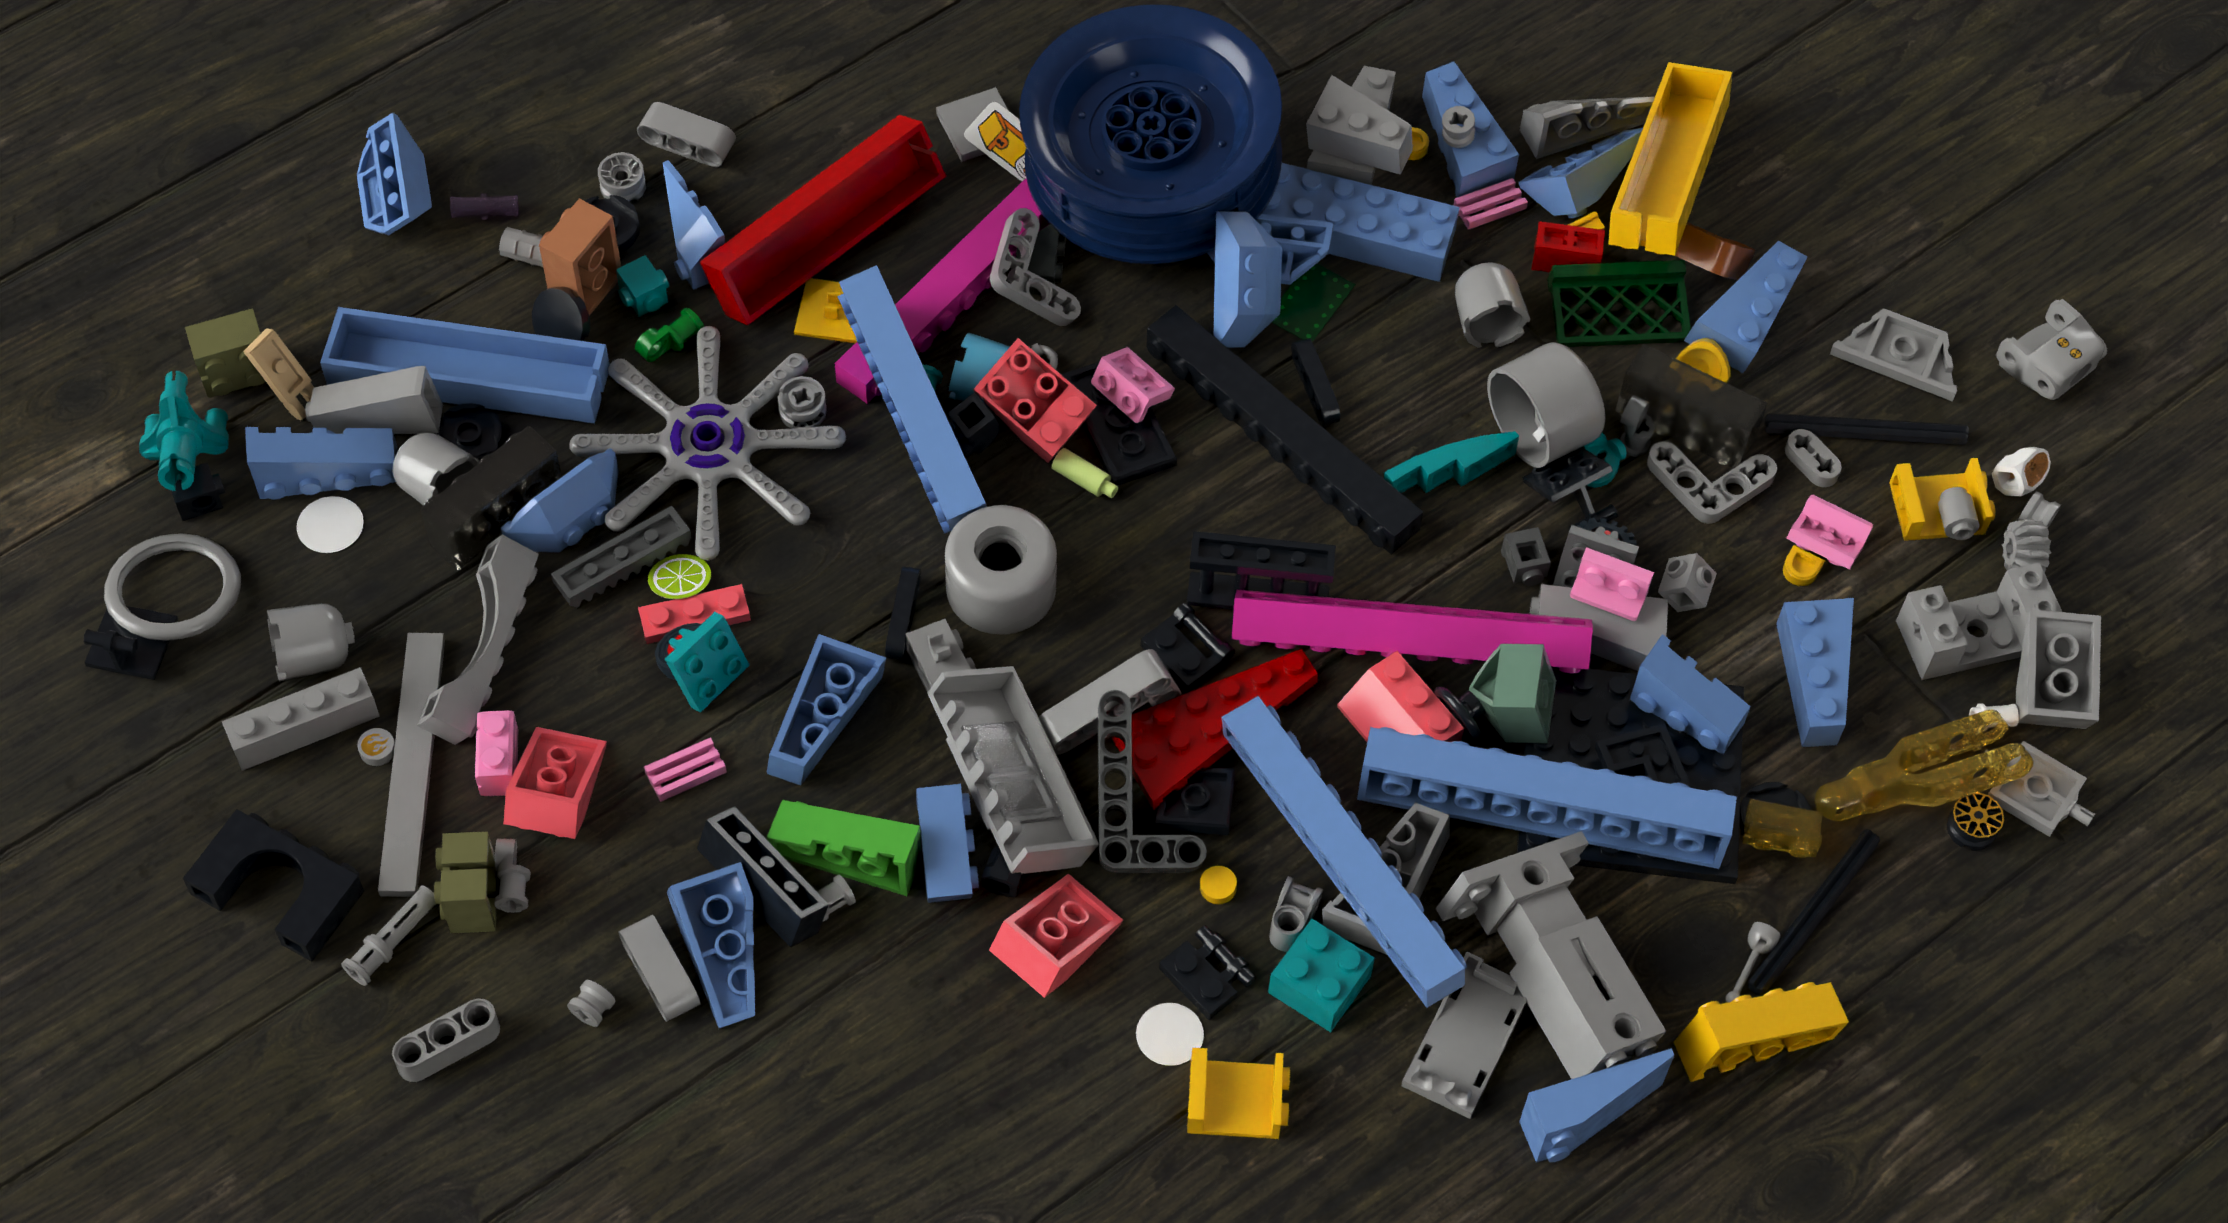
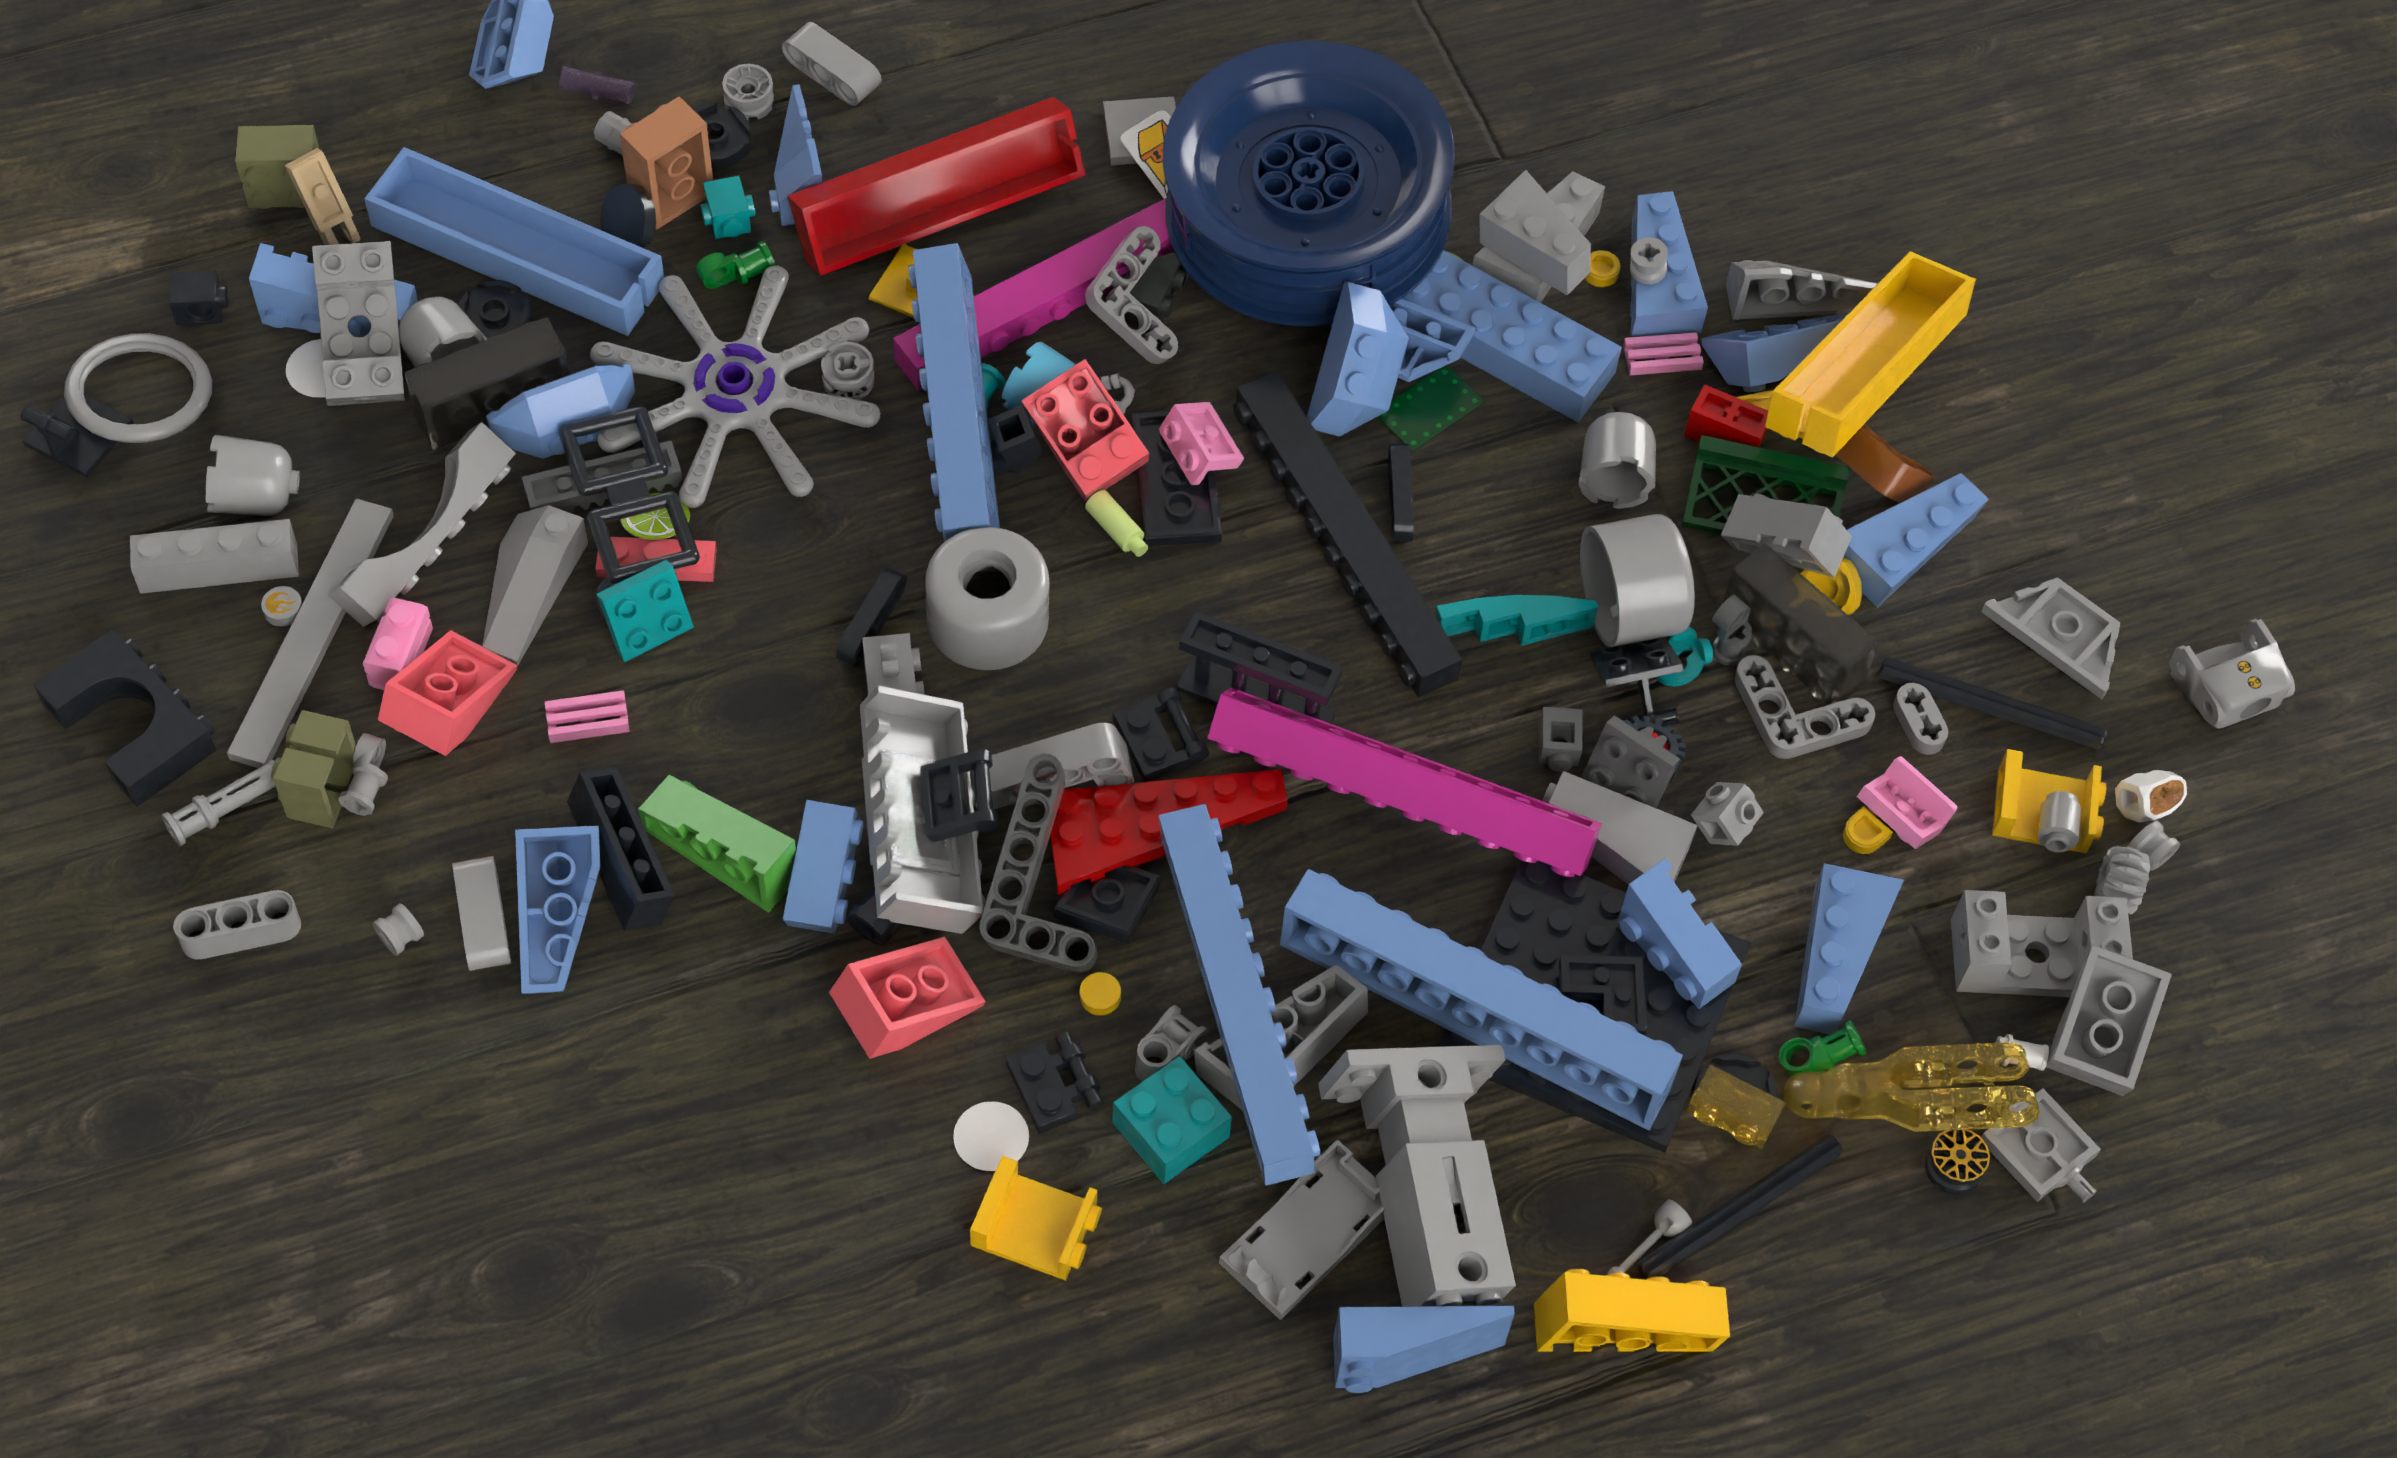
camera: 15 degrees right, 0 degrees up
teal wheel [139,371,229,491] -> none
light grey slope [305,366,443,434] -> none
medium blue wedge [767,634,886,786] -> none
light grey bush [817,874,856,922] -> none
coral slope [1337,651,1464,742] -> none
sand green piece [1434,644,1556,746] -> none
bright pink bracket [1570,547,1654,621] -> none
none -> light grey plate [312,241,405,406]
none -> light grey wedge [482,505,588,665]
none -> black bar [558,406,700,584]
none -> black plate [920,749,999,843]
none -> light grey wedge [1721,494,1852,578]
none -> green connector [1779,1020,1867,1080]

